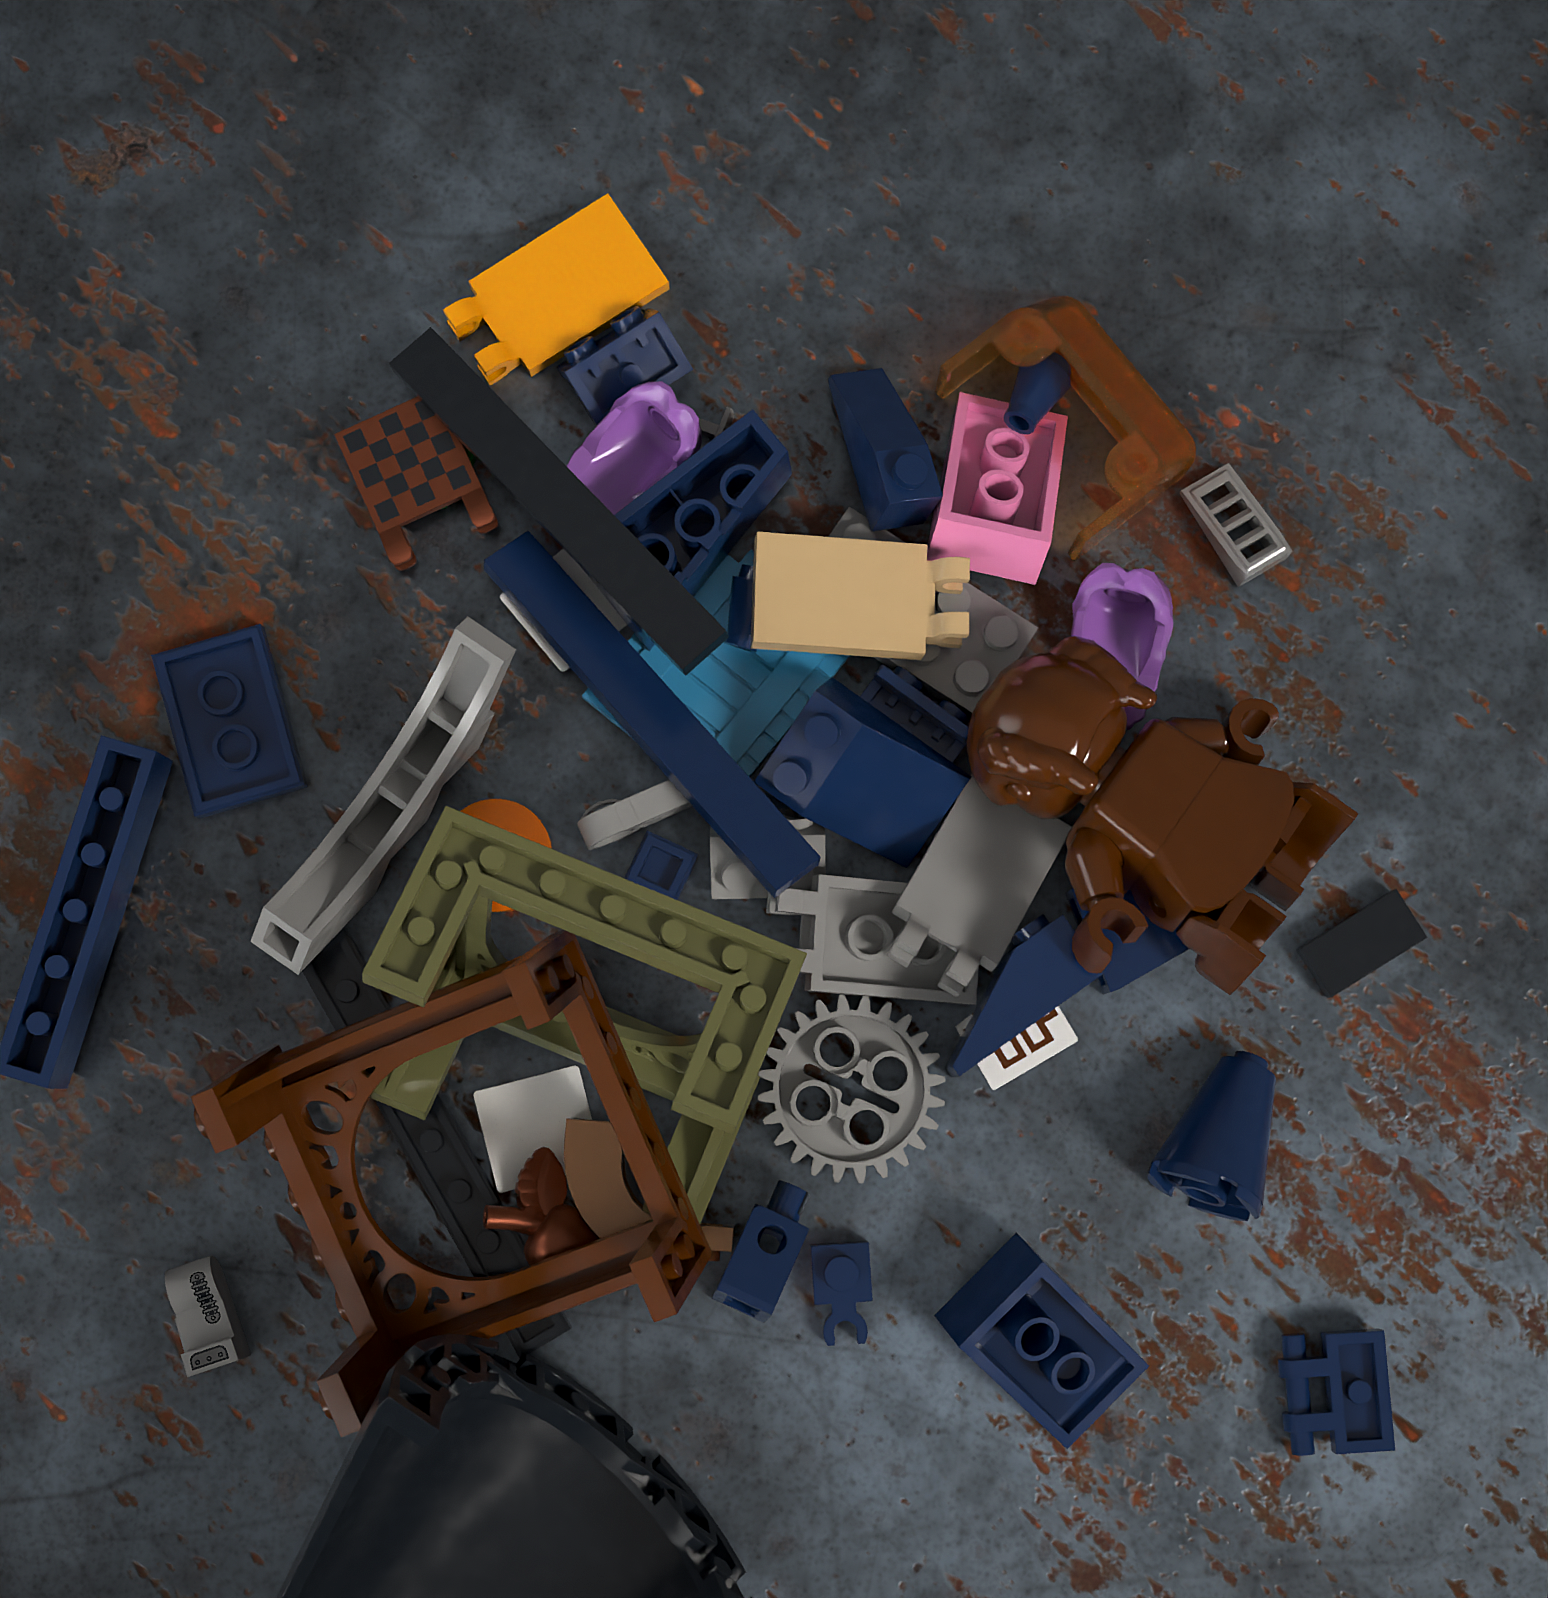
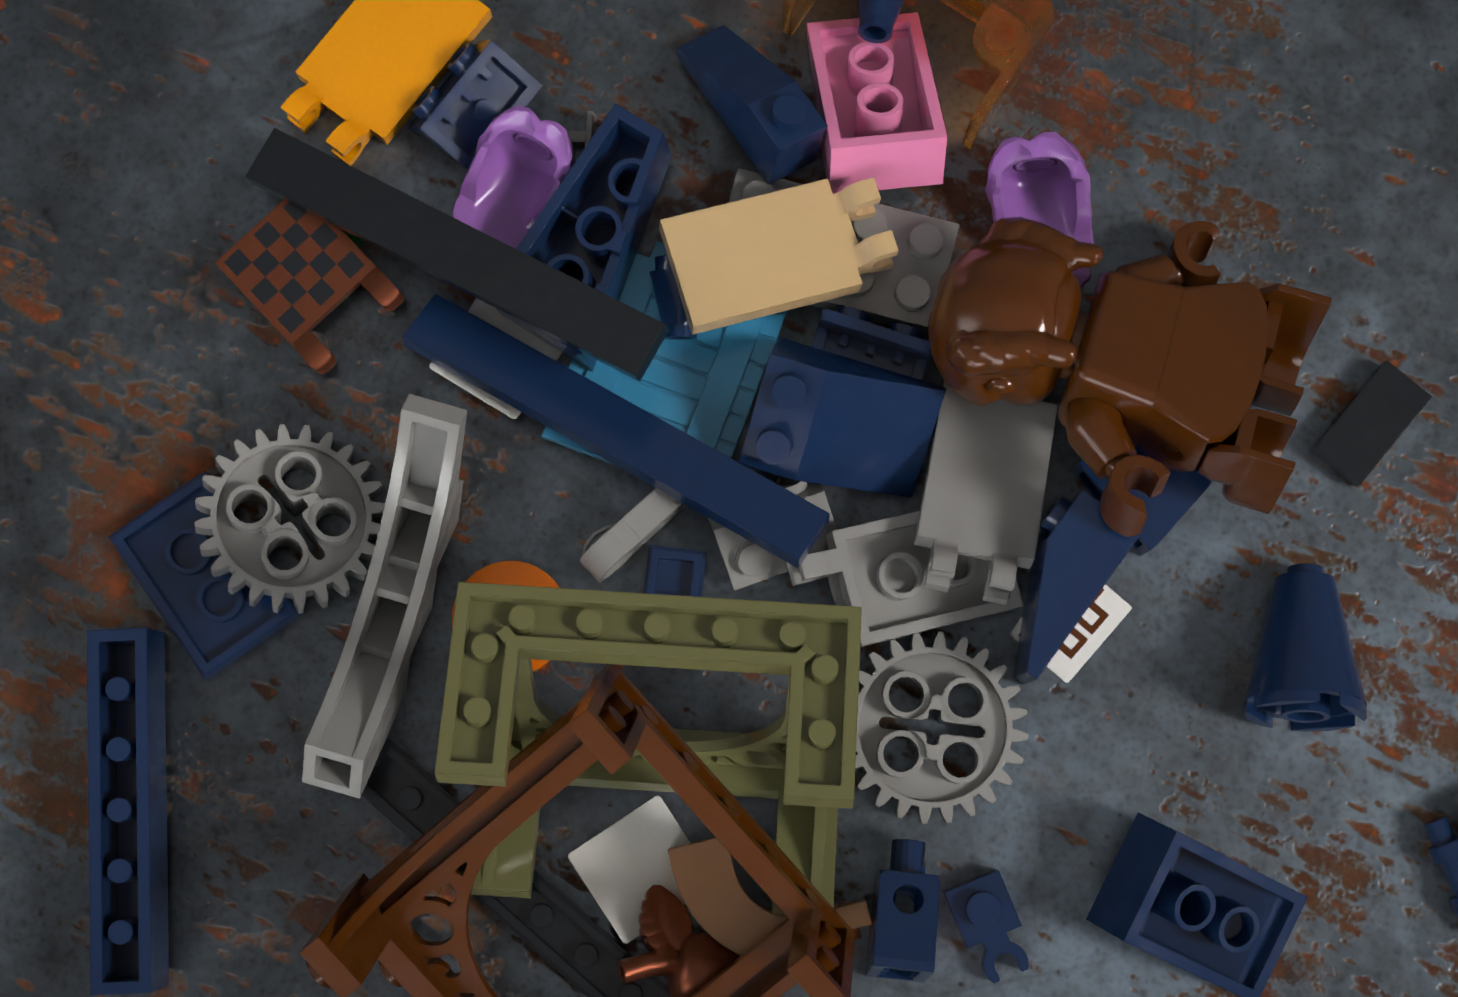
camera: 15 degrees left, 0 degrees up
light grey slope [1180,463,1293,587] -> none
none -> light grey gear [194,424,385,614]

